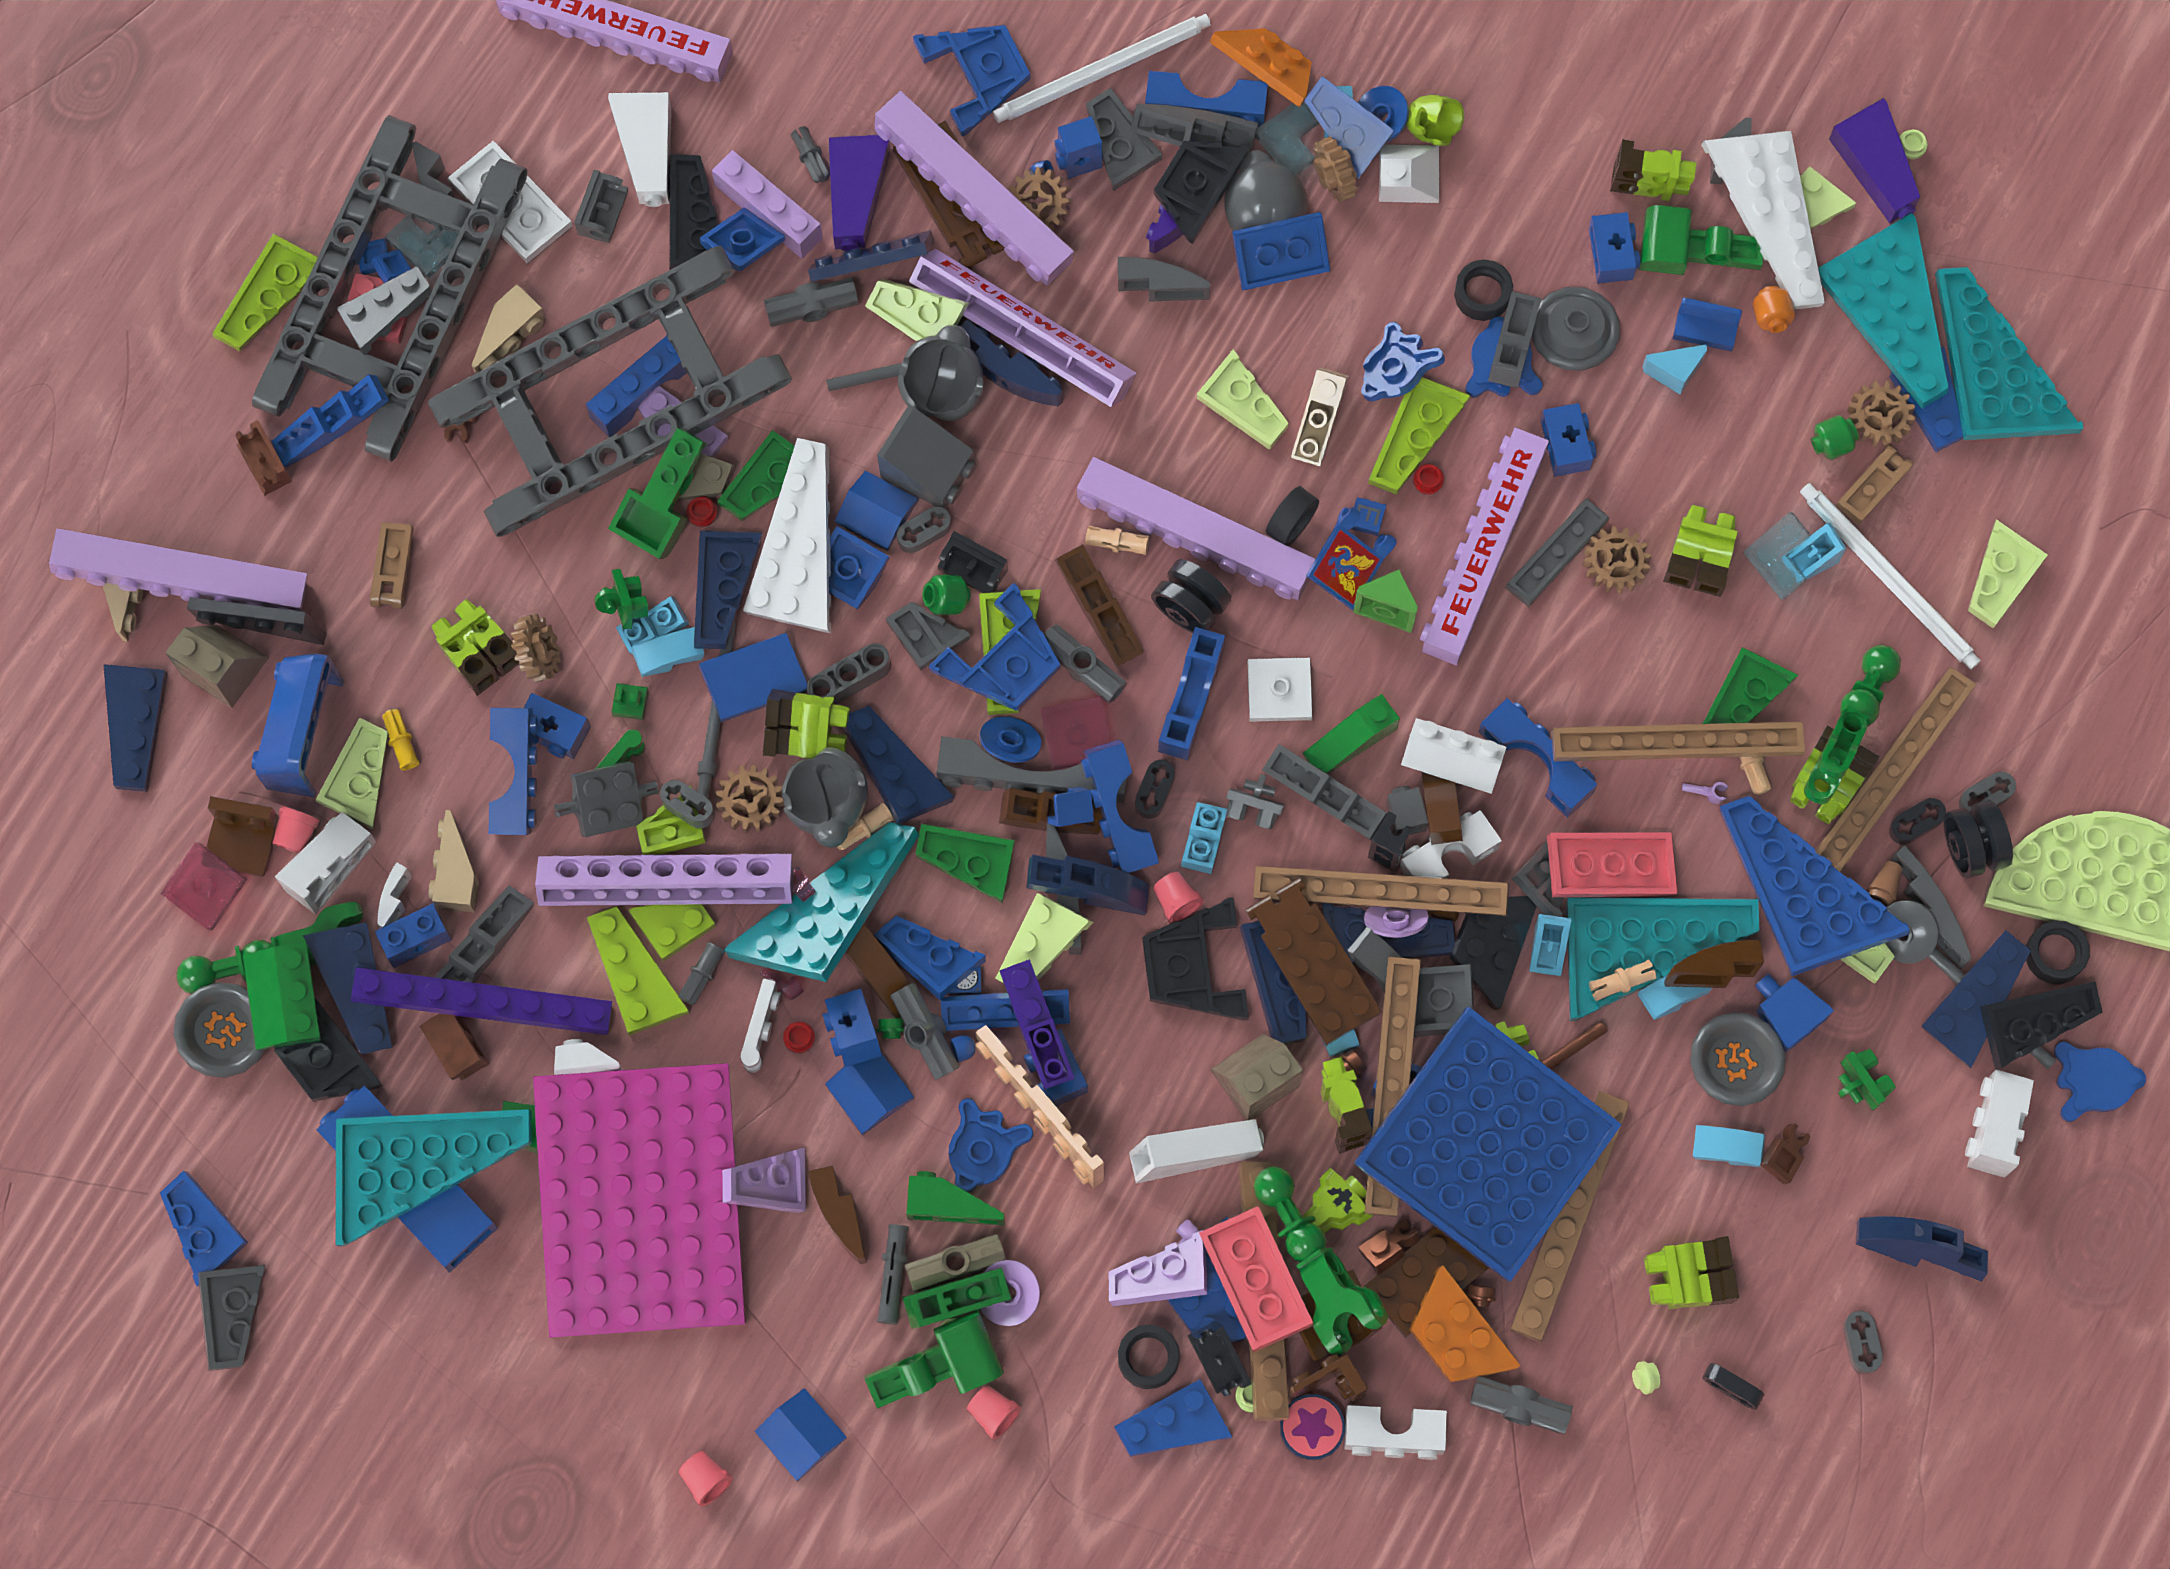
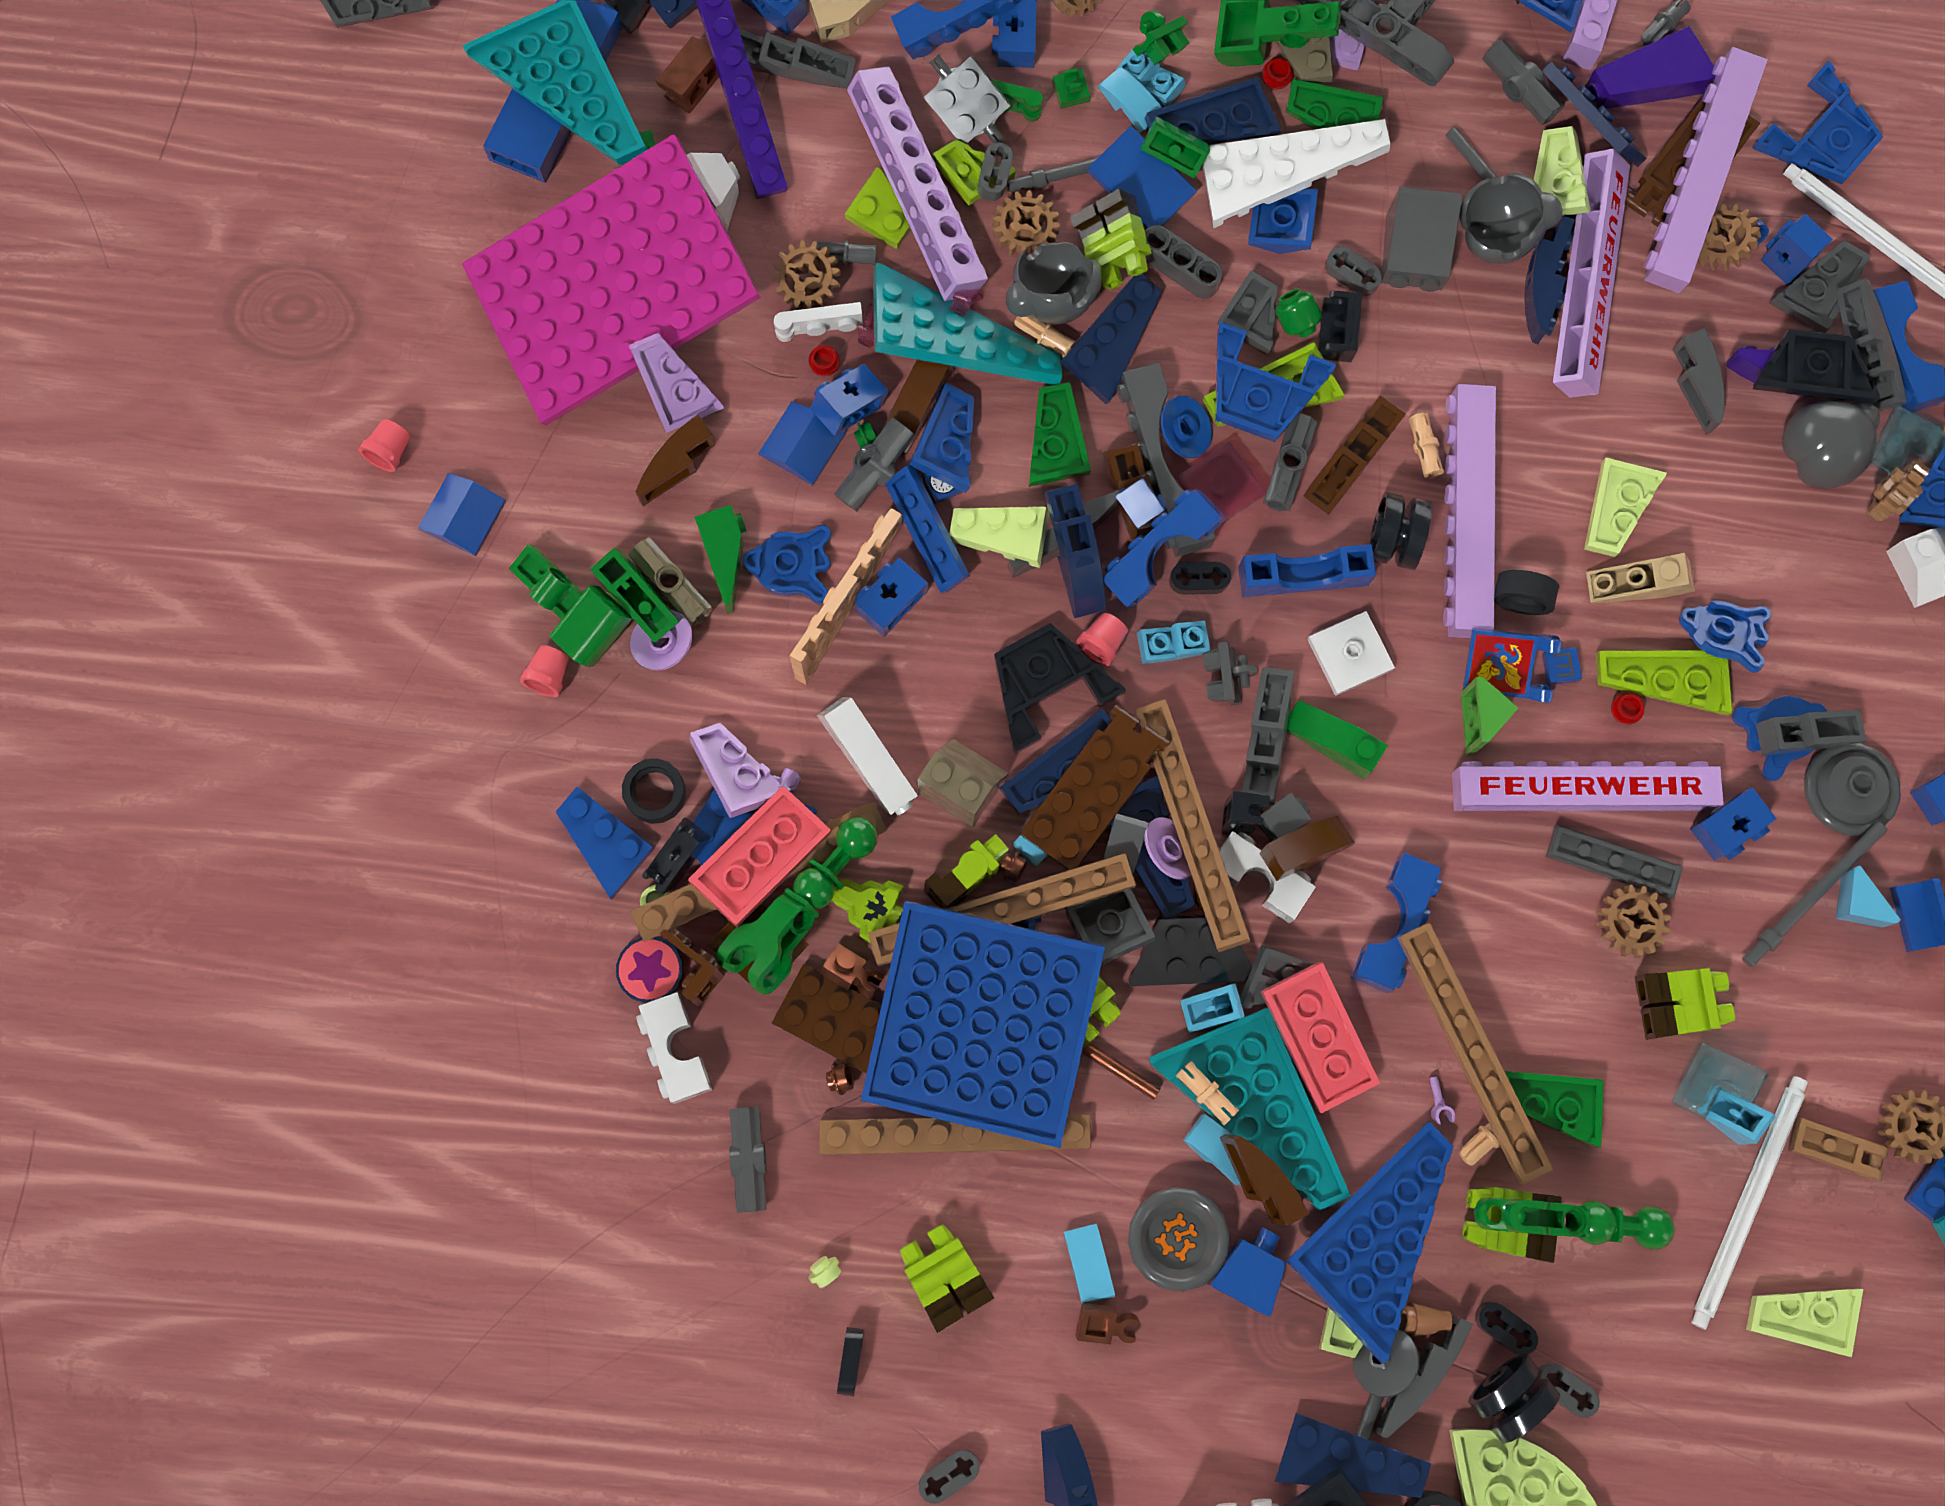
camera: 60 degrees right, 5 degrees up
lime wing [587,906,689,1036] -> none
blue slope [834,471,919,551] -> none
dark grey pin [877,1224,909,1325] -> none
blue hinge [950,1035,975,1063] -> none
dark purple slope [999,959,1075,1090] -> none
blue tile [1232,212,1330,291] -> none
white slope [1401,718,1507,794] -> none
orange wing [1409,1265,1520,1382] -> none
black tyre [1454,259,1513,321] -> none
green head [1810,415,1859,460] -> none
medium nougat plate [1816,666,1976,872] -> none
green hips [1838,1049,1896,1111] -> none
none -> medium nougat gear [772,240,841,310]
none -> green slope [1140,116,1210,178]
none -> dark grey bar [1742,822,1888,967]

